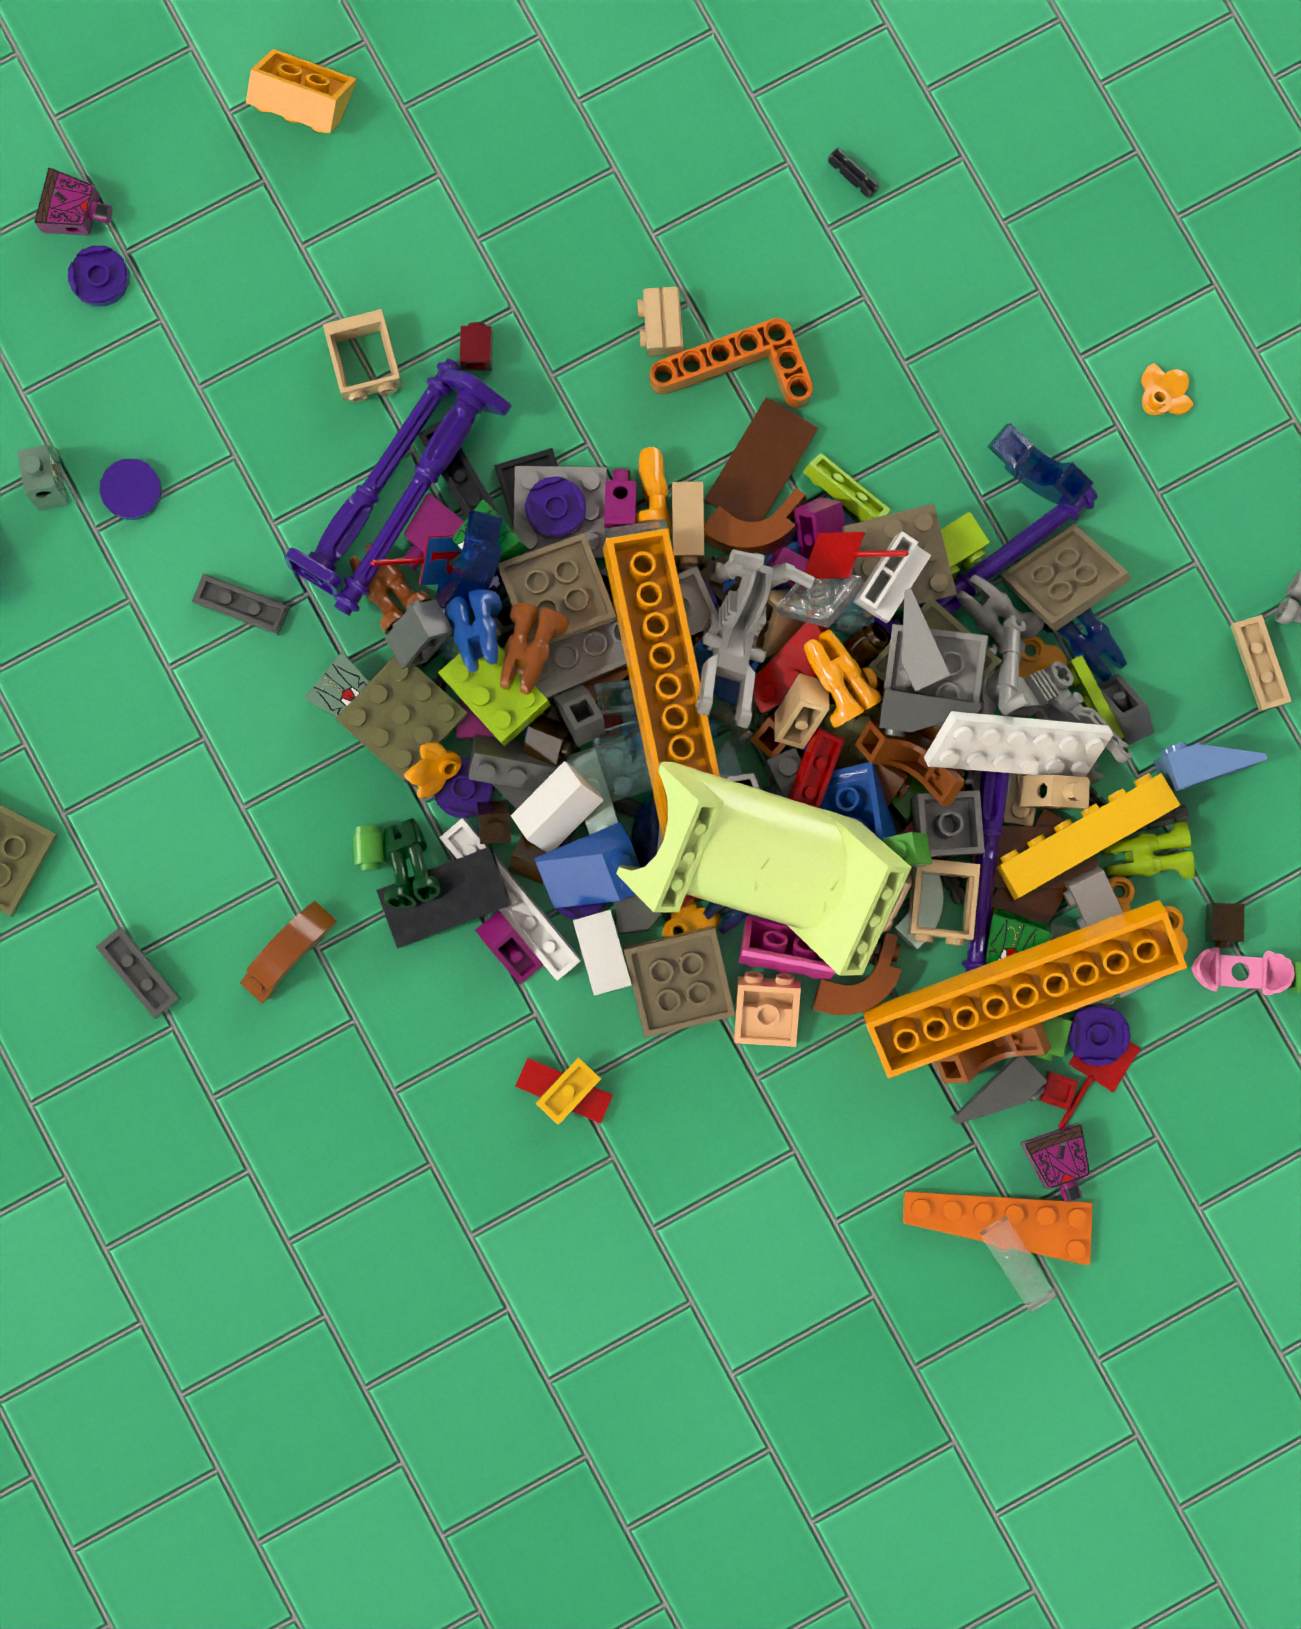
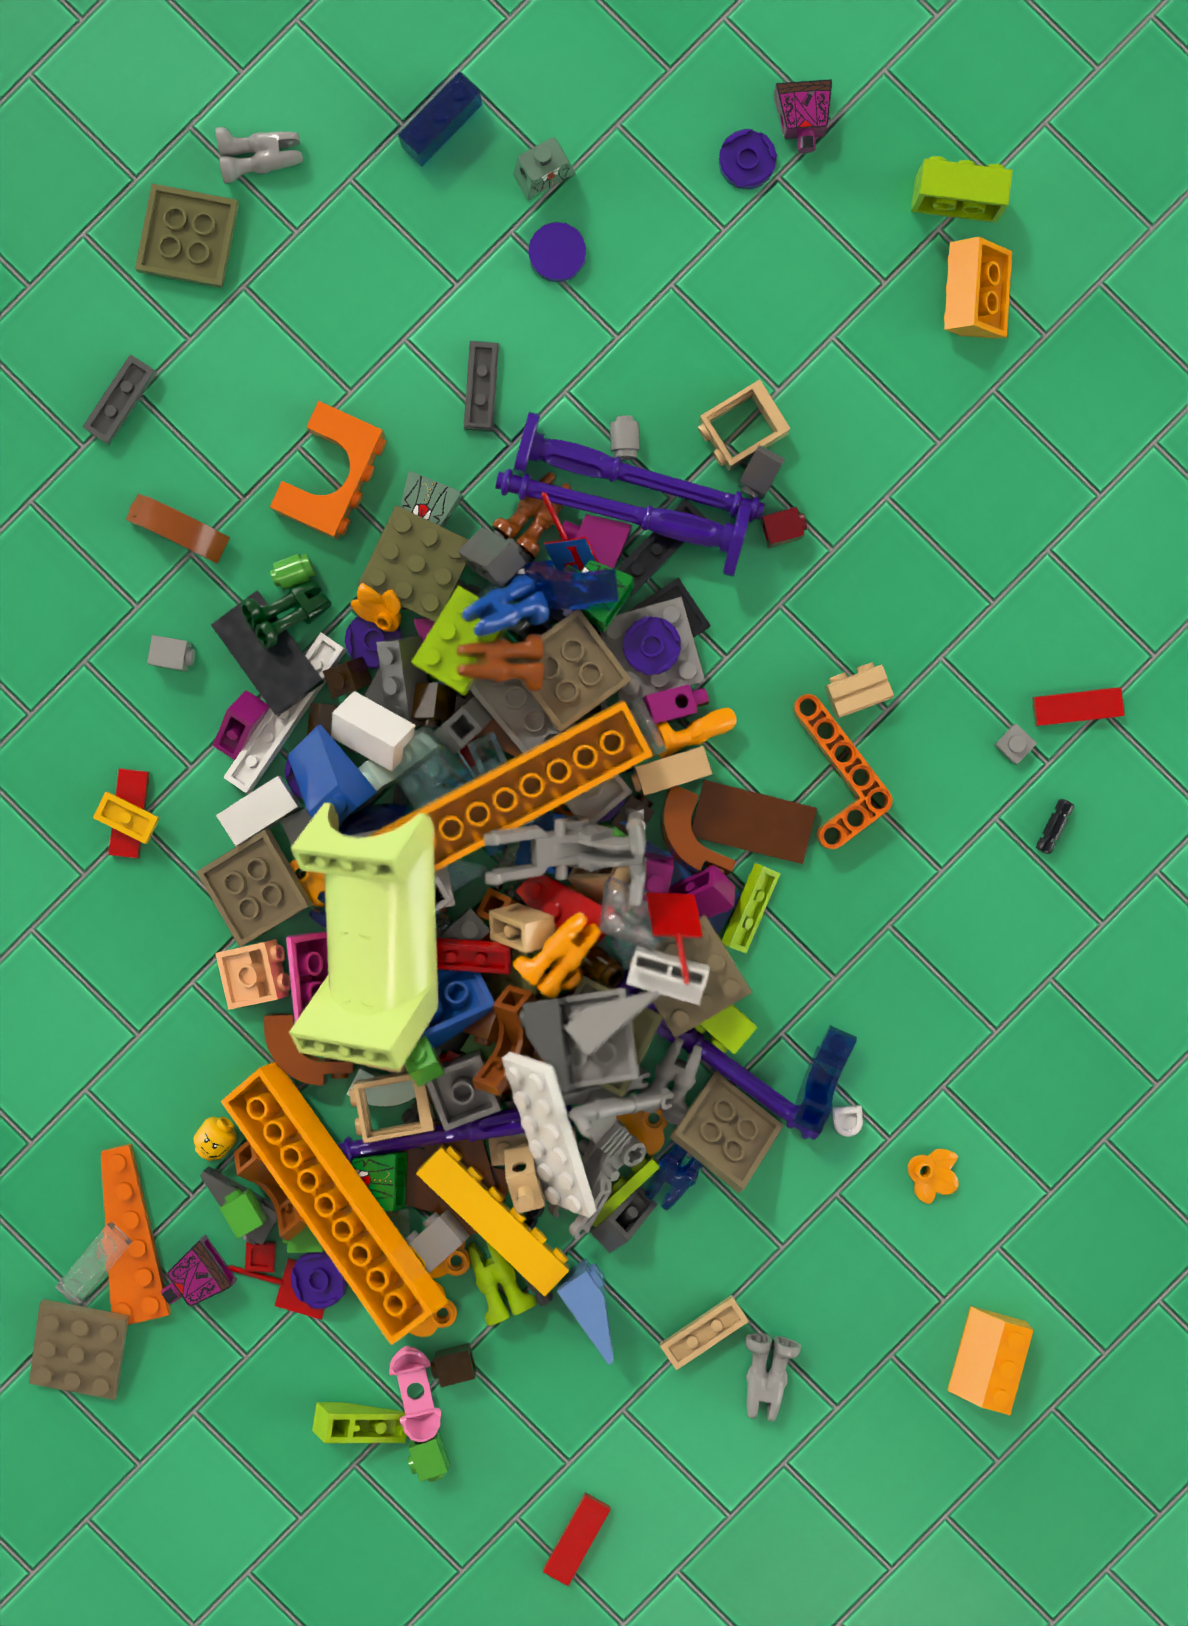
camera: 75 degrees right, 5 degrees up
none -> dark tan plate [29,1299,129,1400]
none -> light grey brick [147,635,195,672]
none -> yellow head [193,1116,237,1161]
none -> bright green brick [219,1188,268,1239]
none -> orange arch [270,401,387,540]
none -> lime slope [312,1402,407,1443]
none -> light grey brick [610,416,640,460]
none -> dark grey slope [737,445,785,500]
none -> white tile [831,1105,863,1137]
none -> lime brick [911,156,1013,223]
none -> light grey plate [994,724,1037,765]
none -> red tile [1032,687,1125,726]

